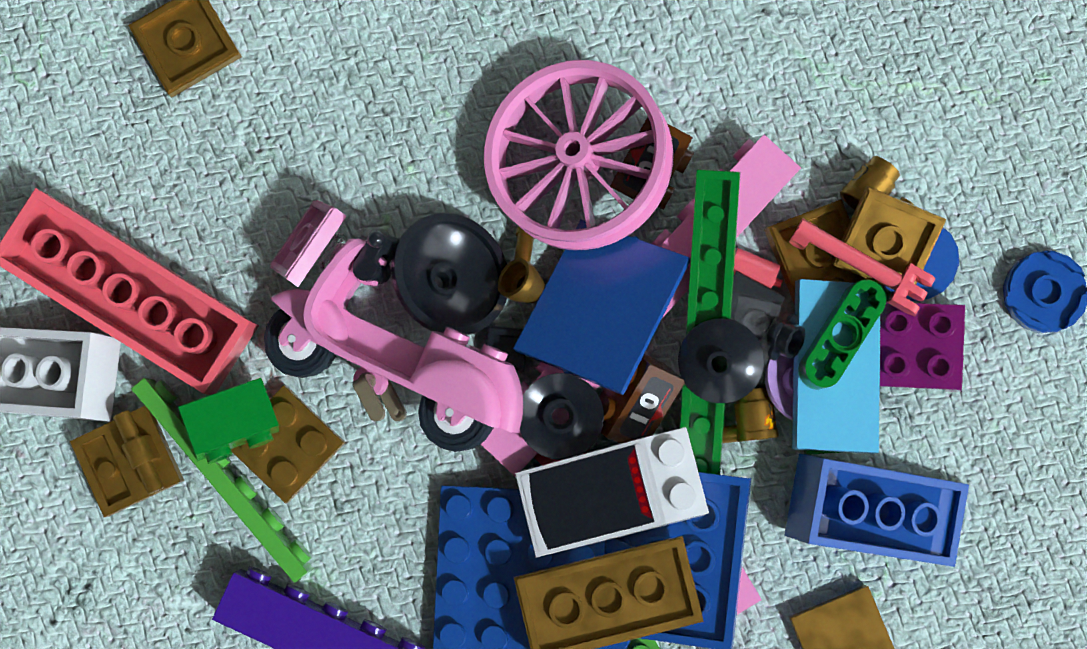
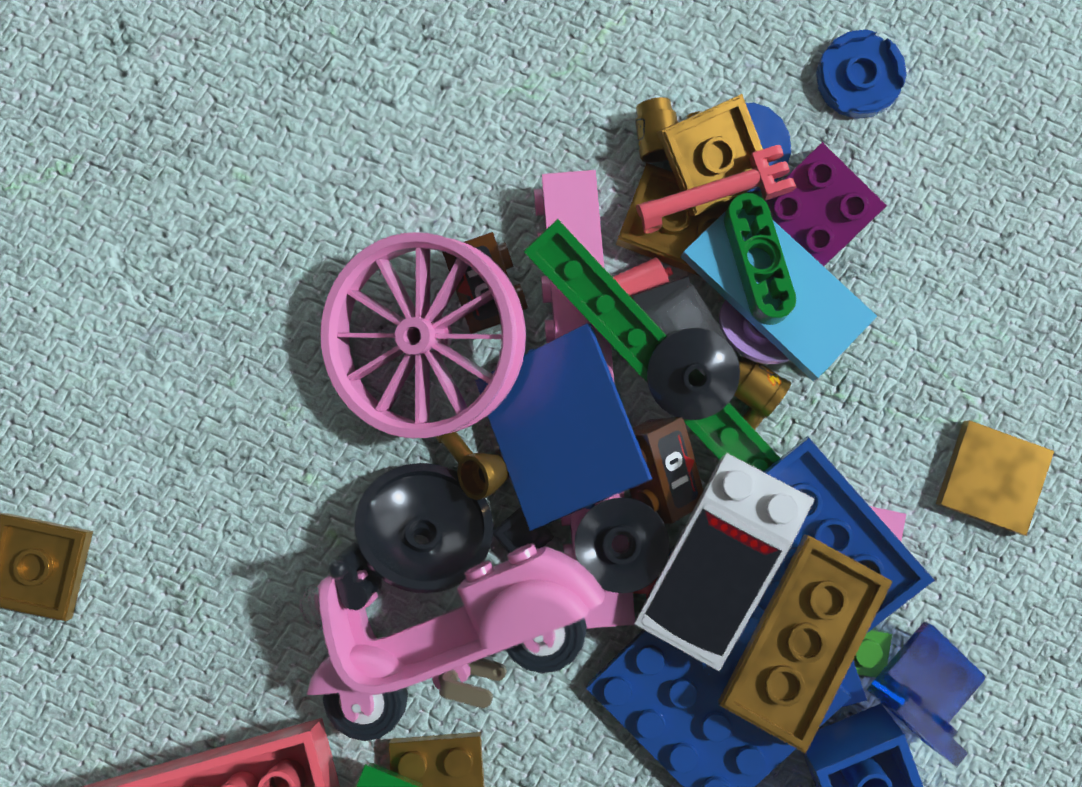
camera: 50 degrees left, 0 degrees up
bright pink tile [270,199,346,287] -> none
black plate [767,314,805,361] -> none
blue slope [784,453,969,567] -> none

